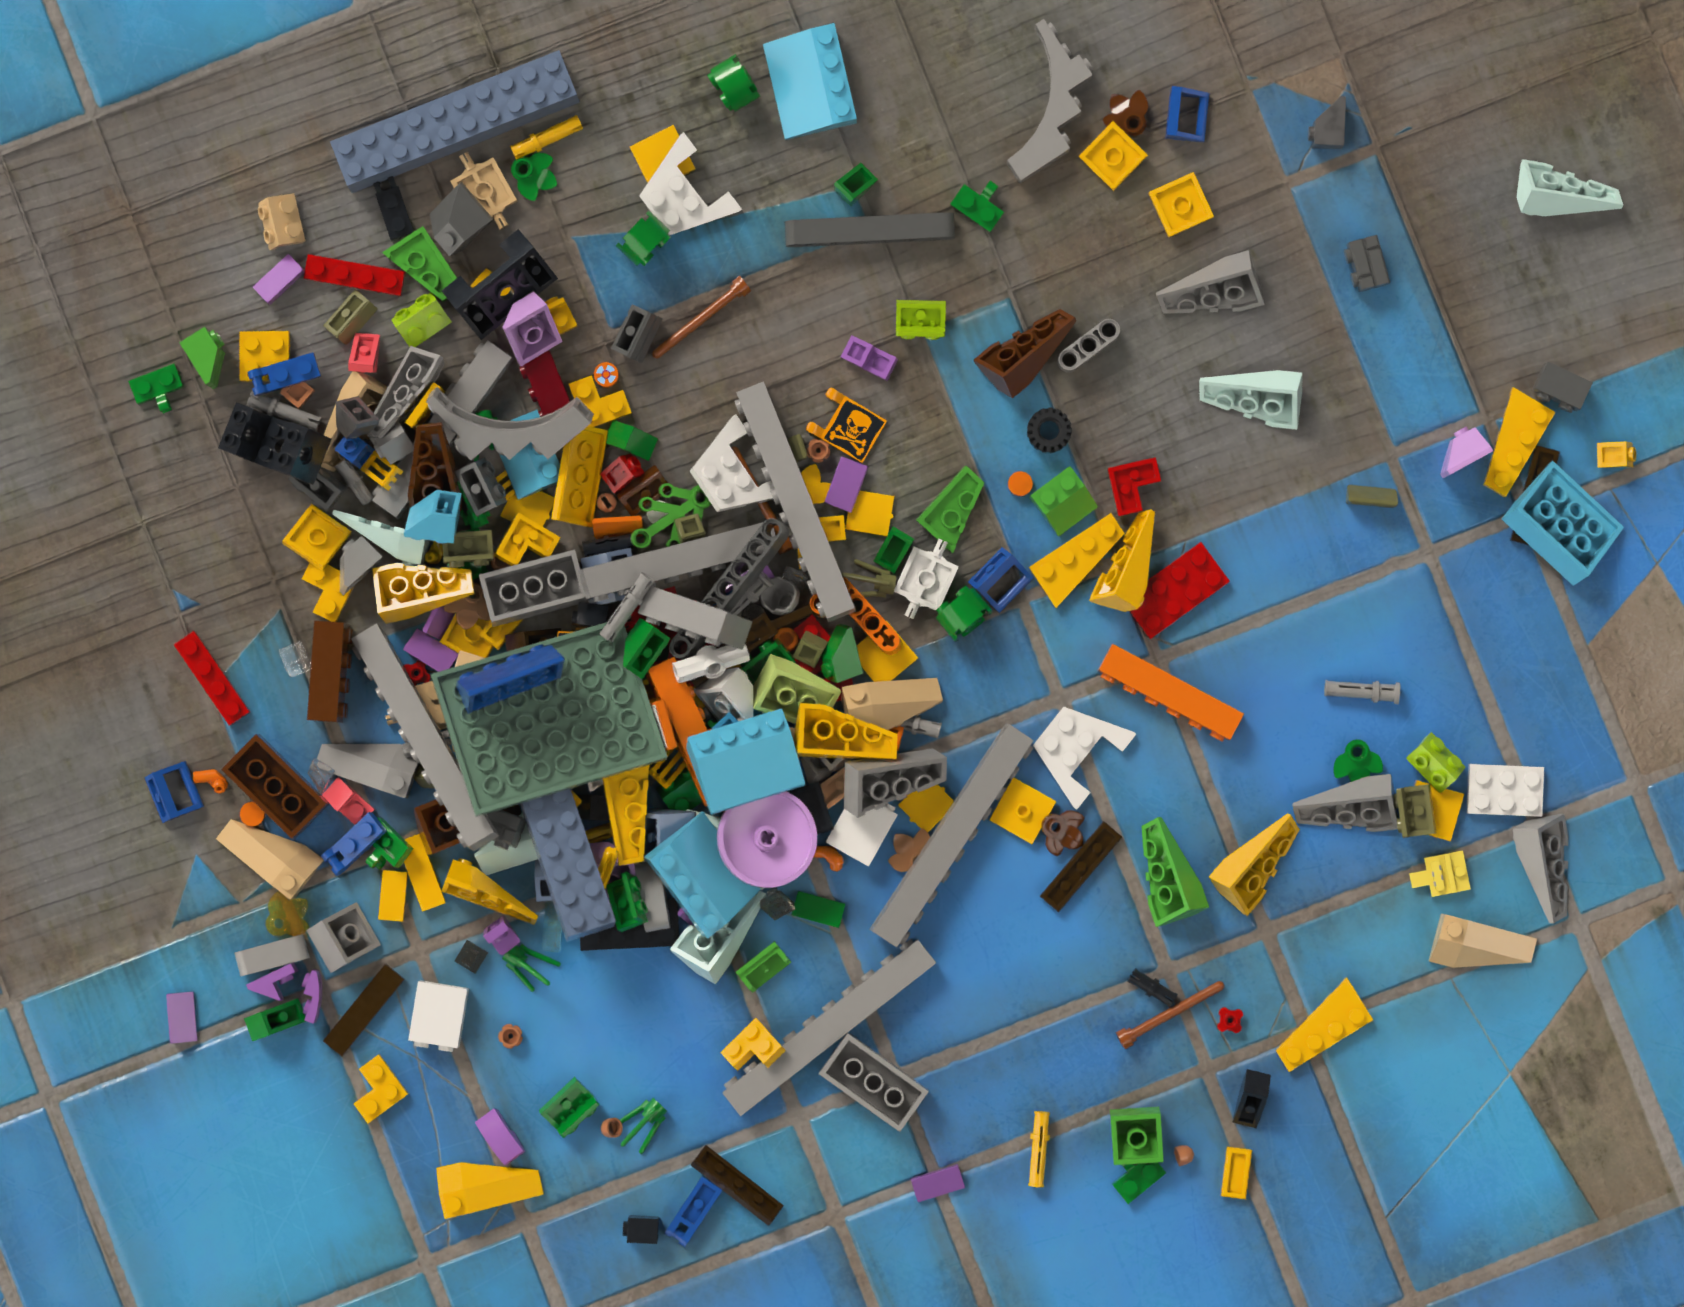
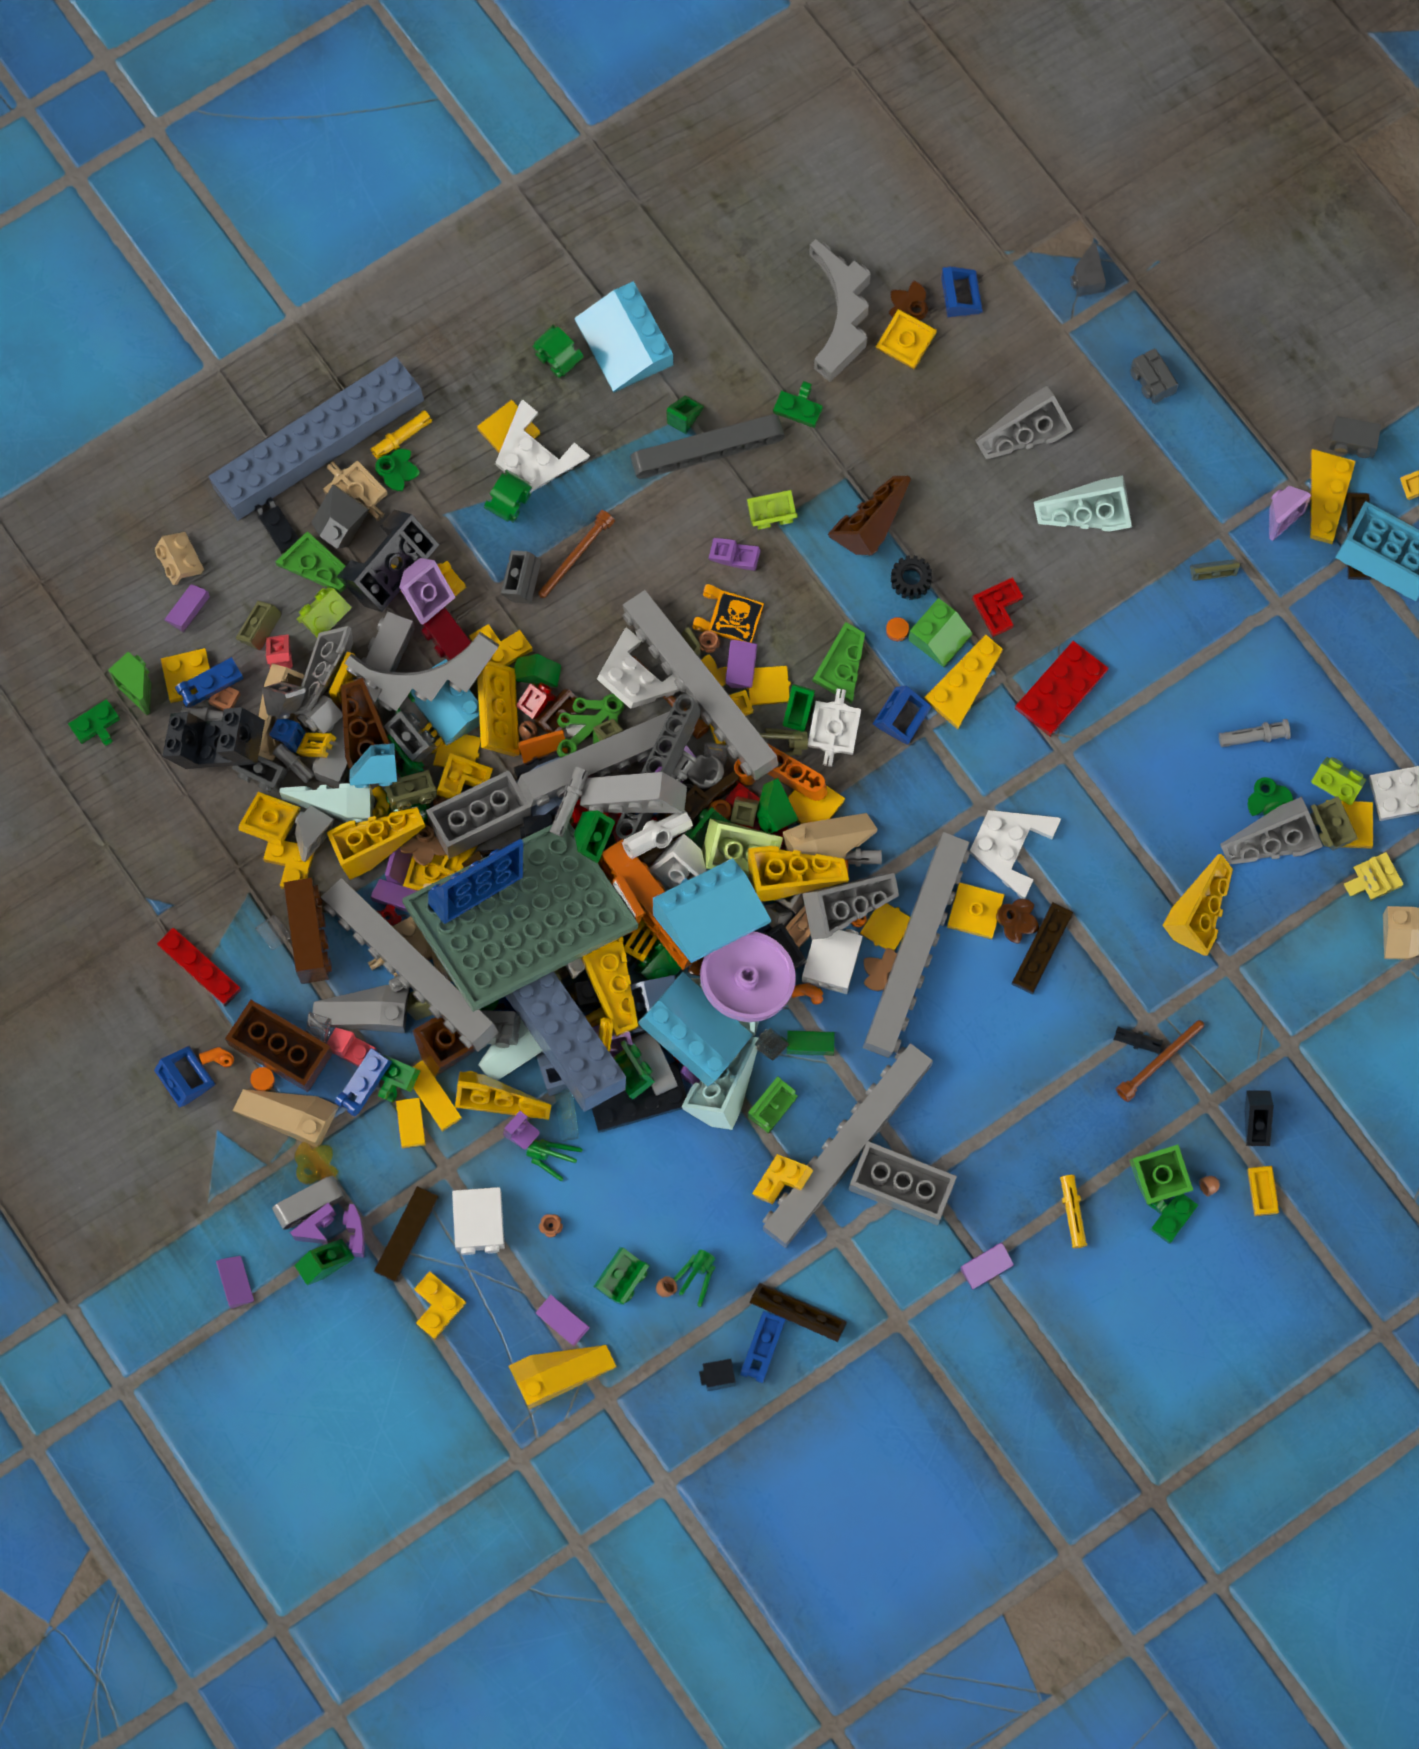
camera: 15 degrees left, 15 degrees down
red plate [303,254,406,297] -> none
light grey slope [306,902,381,973] -> none
clear smoke tile [454,940,489,974] -> none
orange tile [594,362,619,388] -> none
green brick [936,586,993,642] -> none
light grey beam [1057,319,1120,373] -> none
yellow wedge [1089,509,1155,612] -> none
orange brick [1097,644,1244,742] -> none
bright green wedge [1141,817,1209,927] -> none
yellow plate [1148,172,1214,238] -> none
red plate [1217,1007,1243,1033] -> none
yellow wing [1275,977,1373,1072] -> none
light aqua wedge [1517,159,1623,216] -> none

